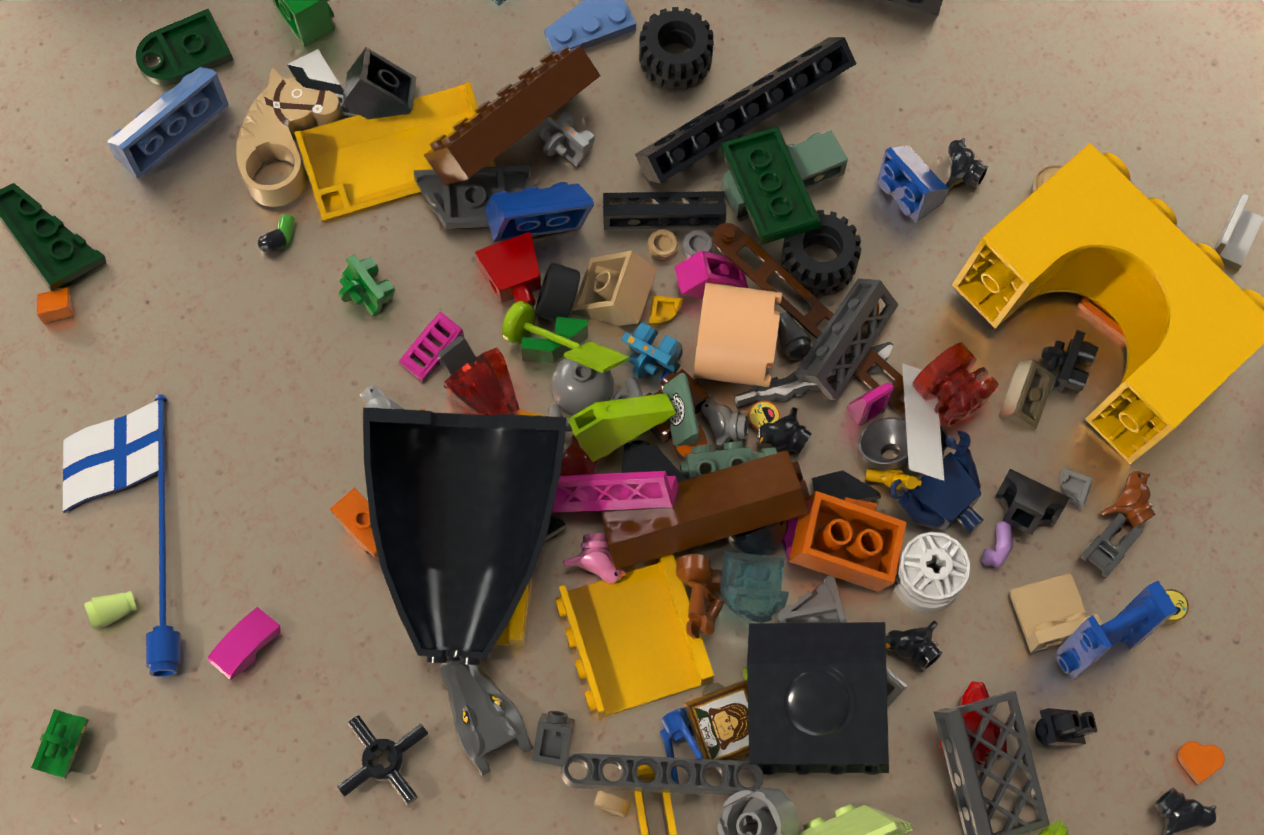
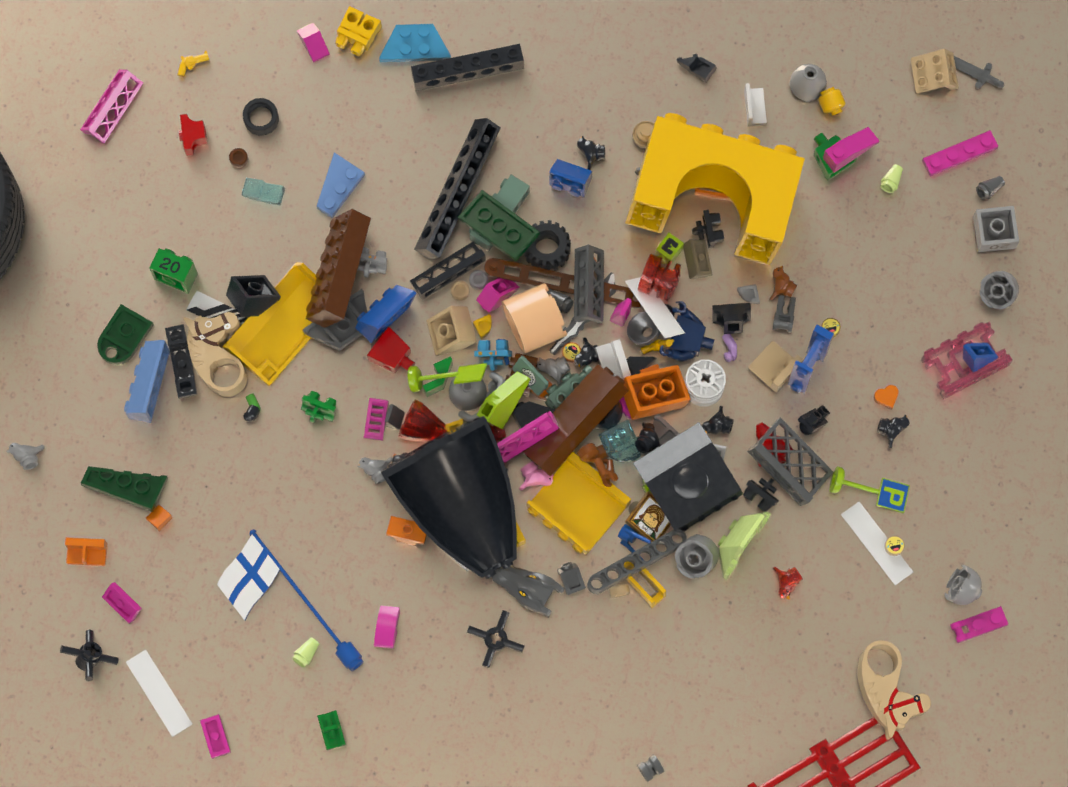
camera: 30 degrees left, 5 degrees up
black tyre [535,263,580,322] -> none
black tyre [639,7,714,90] -> none
none -> black slope [165,324,197,399]
none -> white panel [595,339,631,379]
none -> black animal [635,422,661,453]
none -> lime brick [655,233,684,266]
none -> black slope [677,54,717,82]
none -> black hips [743,478,779,512]

